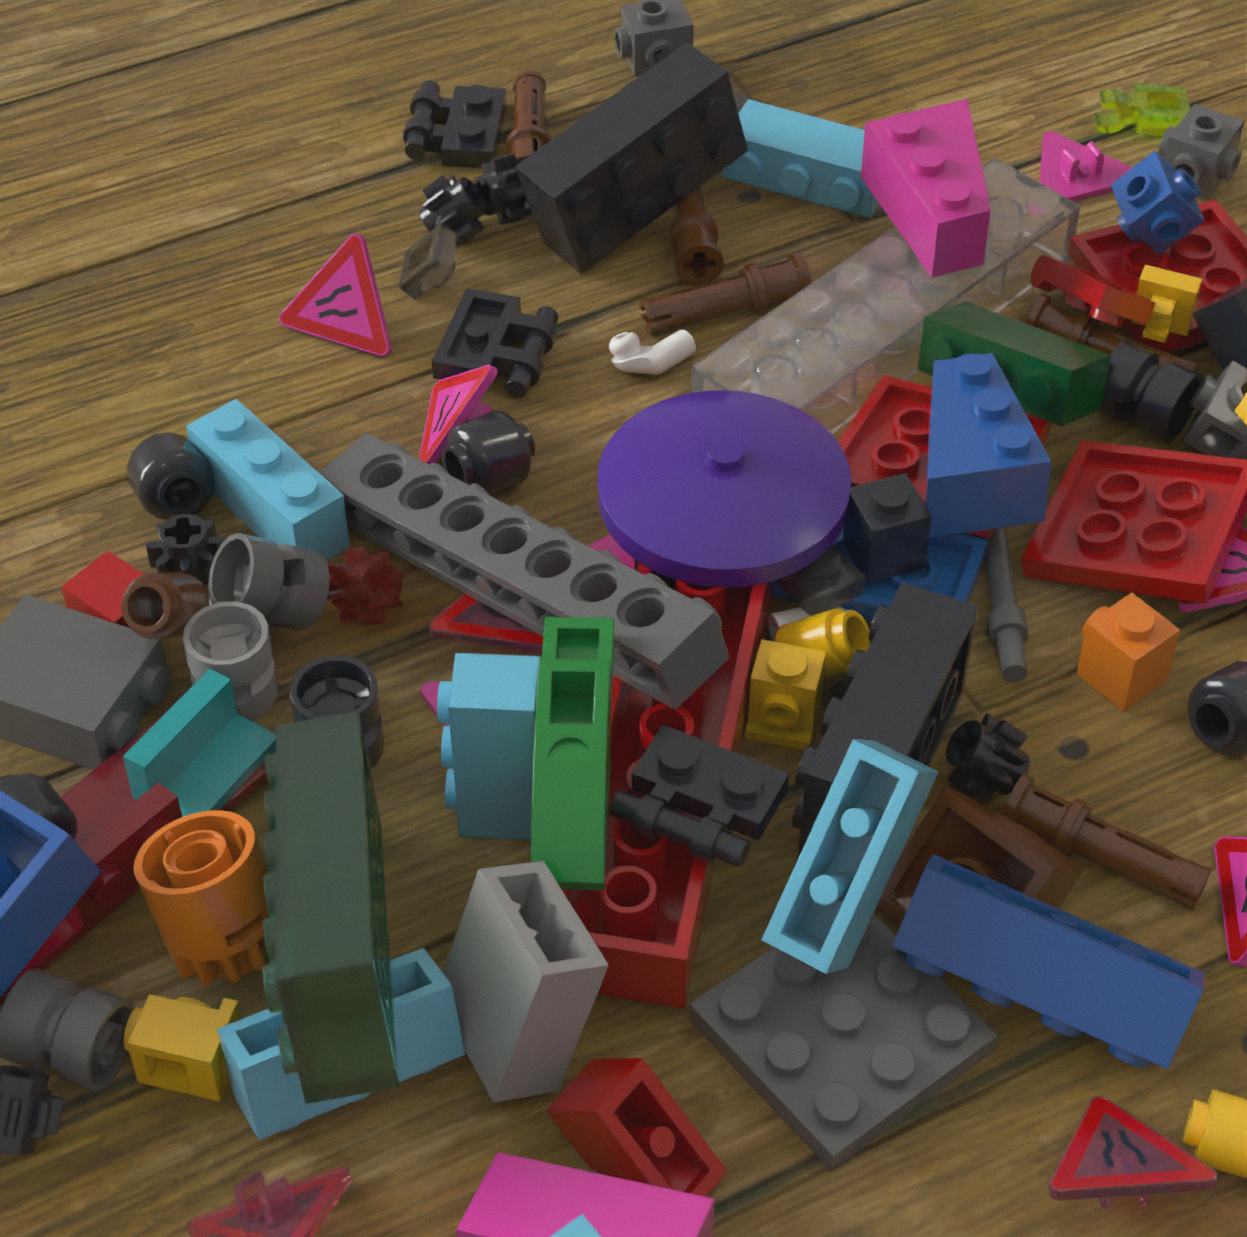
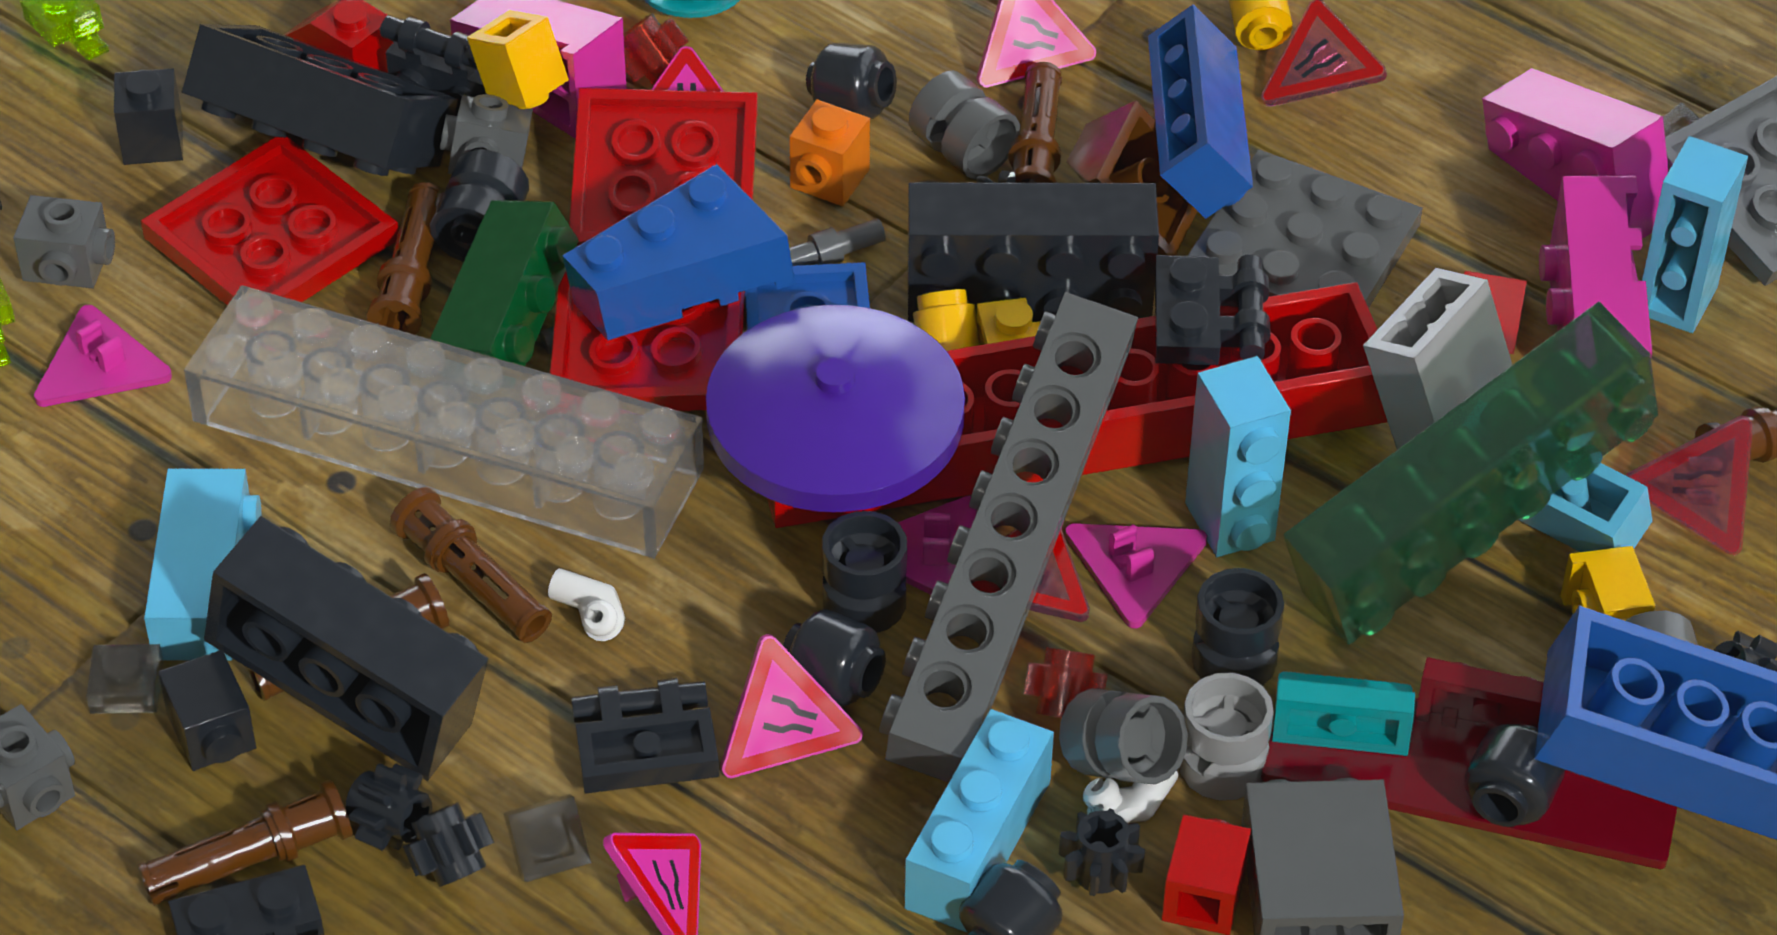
camera: 115 degrees left, 0 degrees up
reddish brown brick [121,572,210,639] -> none
orange gear [134,810,290,986] -> none
green slope [531,617,615,890] -> none
medium azure brick [761,739,938,974] -> none
black brick [842,473,932,584] -> none
dark pink wedge [861,99,991,278] -> none
red plate [1030,255,1156,327] -> none
blue brick [1111,151,1205,255] -> none
yellow tile [1131,265,1202,343] -> none
none -> black wheel [822,511,907,633]
none -> dark grey wheel [909,70,1020,179]

